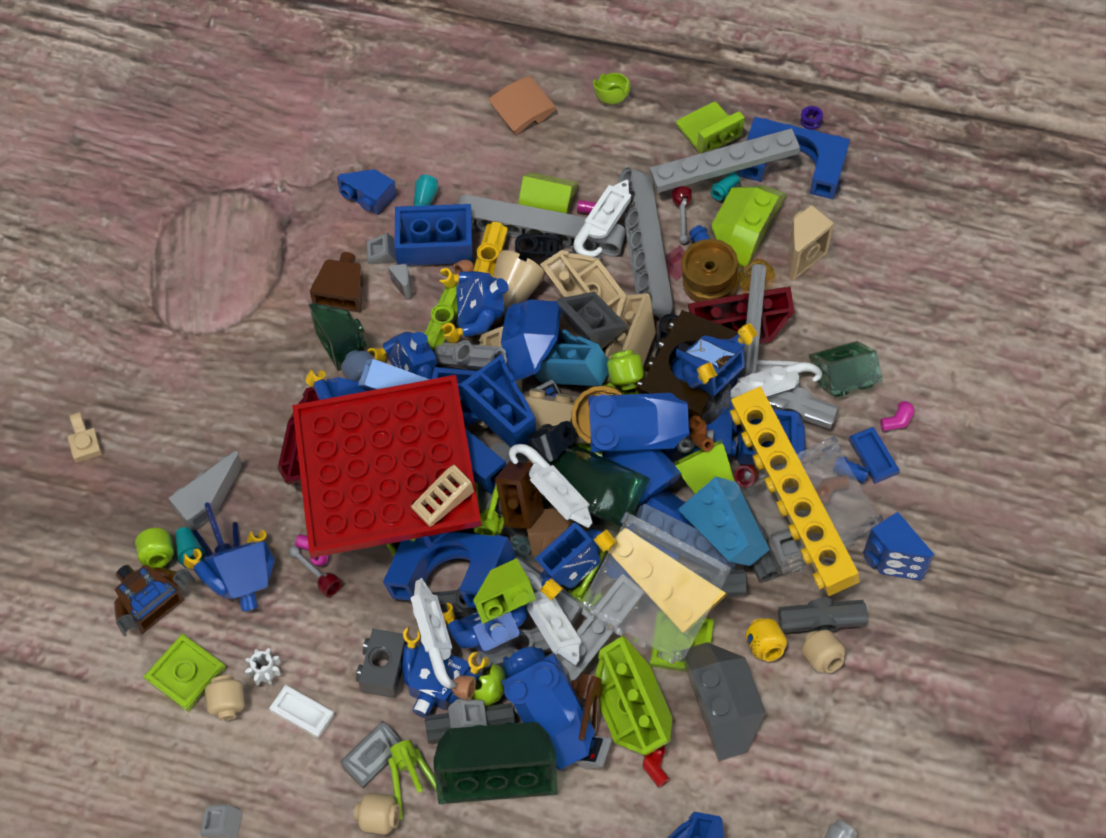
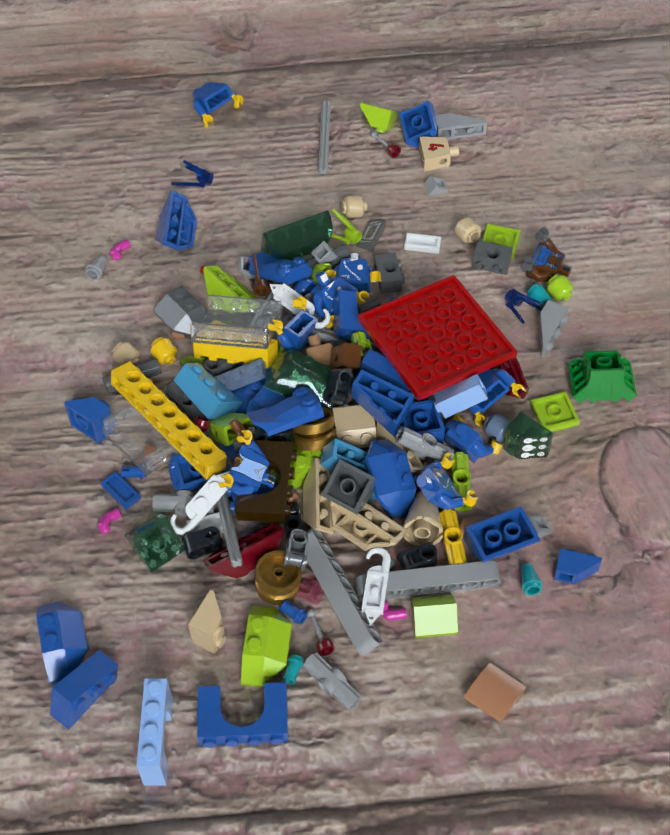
camera: 160 degrees right, 5 degrees down
tan plate [67,412,102,463] -> none
blue torso [183,530,275,611] -> none
white gear [245,648,281,685] -> none
reddish brown torso [310,252,363,313] -> none
light grey slope [388,264,411,300] -> none
white plate [410,578,460,689] -> none
tan slope [411,465,474,527] -> none
nougat hinge [452,675,476,701] -> none
lime slope [473,558,536,624] -> none
white plate [509,444,592,528] -> none
lime hair [593,73,631,105] -> none
lime head [607,349,644,390] -> none
light grey plate [650,129,800,193] -> none
lime bracket [676,102,745,154] -> none
clear yellow plate [737,259,775,291] -> none
dark purple bush [800,106,823,130] -> none
none -> blue wedge [36,602,88,684]
none -> blue wedge [50,650,118,730]
none -> light blue arch [136,679,173,786]
none -> lime arm [179,355,206,367]
none -> black piece [182,526,223,560]
none -> dark grey piece [283,529,309,570]
none -> light grey piece [303,652,362,712]
none -> dark grey brick [472,241,513,275]
none -> lime tile [529,391,580,434]
none -> green slope [568,350,637,403]

